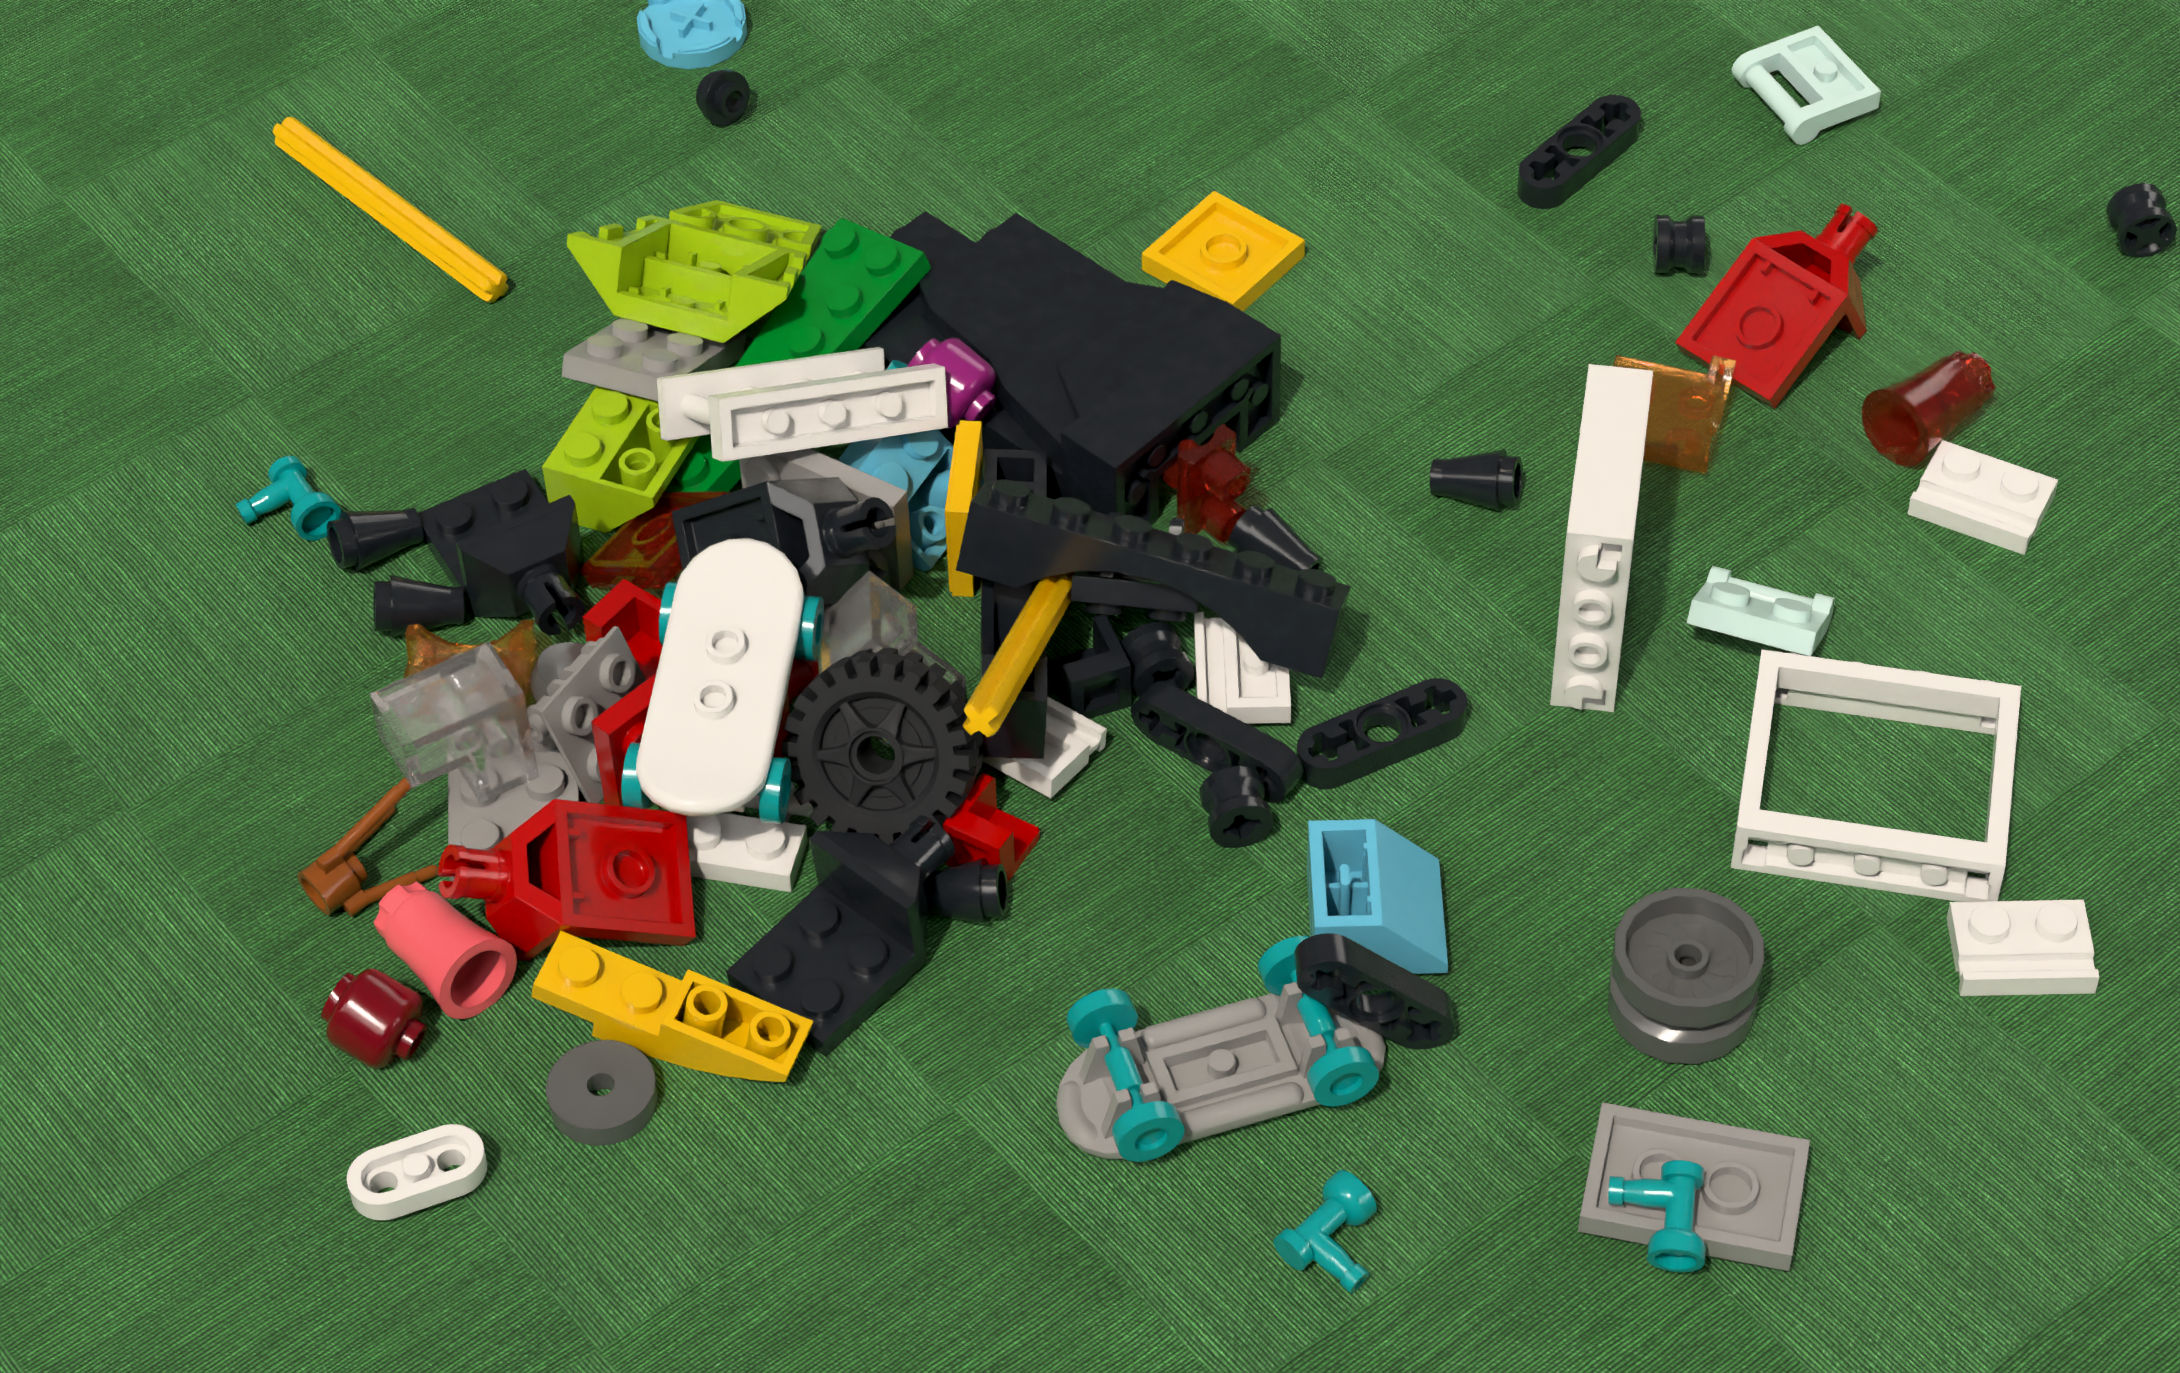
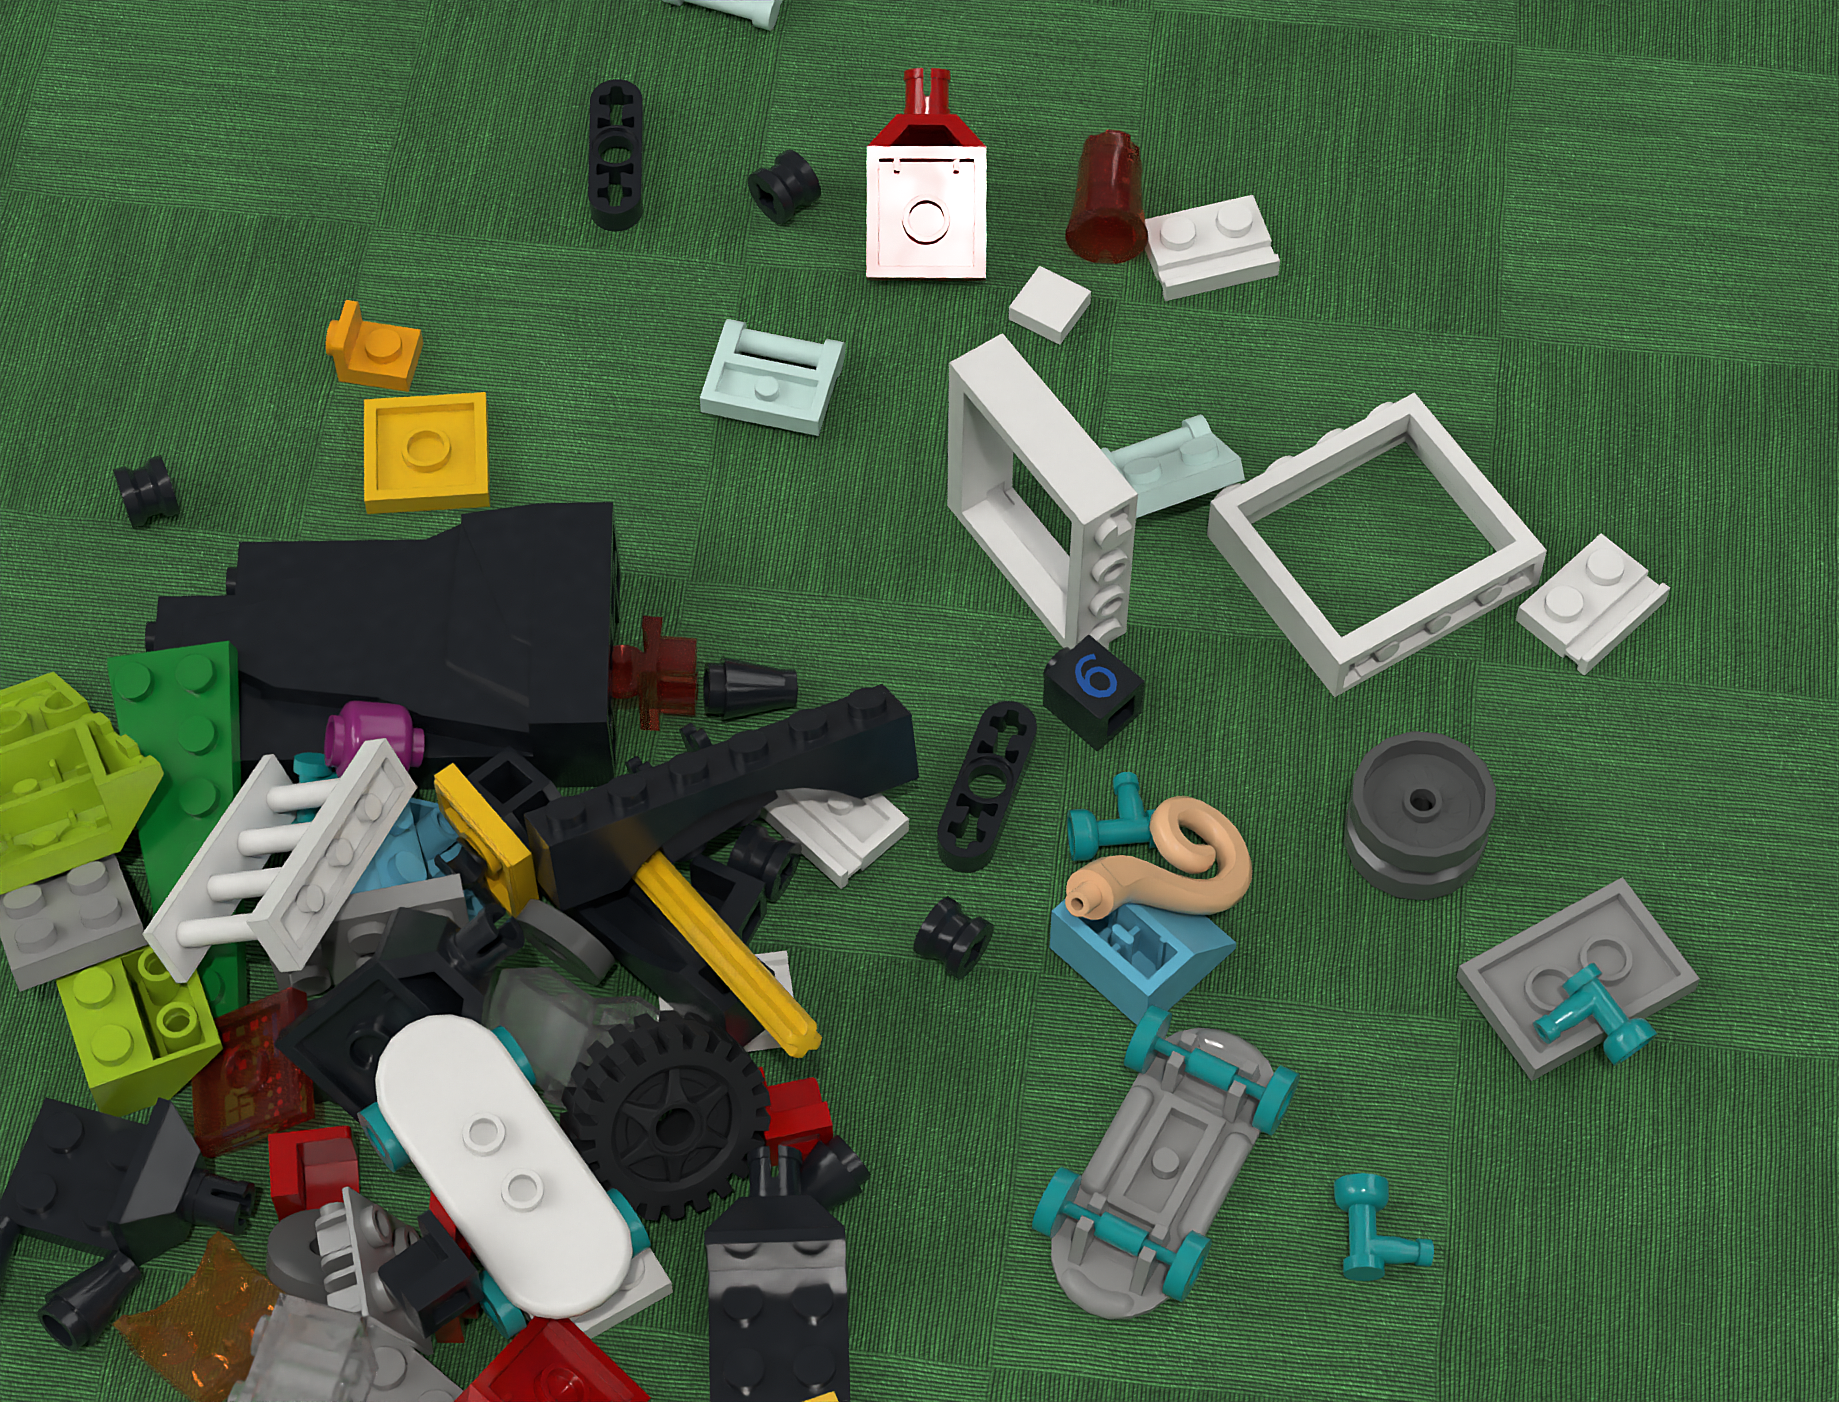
camera: 45 degrees left, 10 degrees up
black beam [1131,681,1304,803] -> none
black beam [1294,933,1455,1050] -> none
black cone [1430,450,1523,511] -> none
clear orange piece [1613,355,1736,473] -> none
none -> black wheel [113,455,180,529]
none -> light orange bracket [326,300,424,392]
none -> black panel [378,1209,484,1339]
none -> black hand [434,837,502,908]
none -> dark grey piece [515,899,615,985]
none -> light aqua plate [700,319,846,436]
none -> white tile [1009,266,1091,345]
none -> black brick [1043,635,1144,752]
none -> light nougat plant [1065,796,1253,920]
none -> teal piece [1067,772,1157,862]

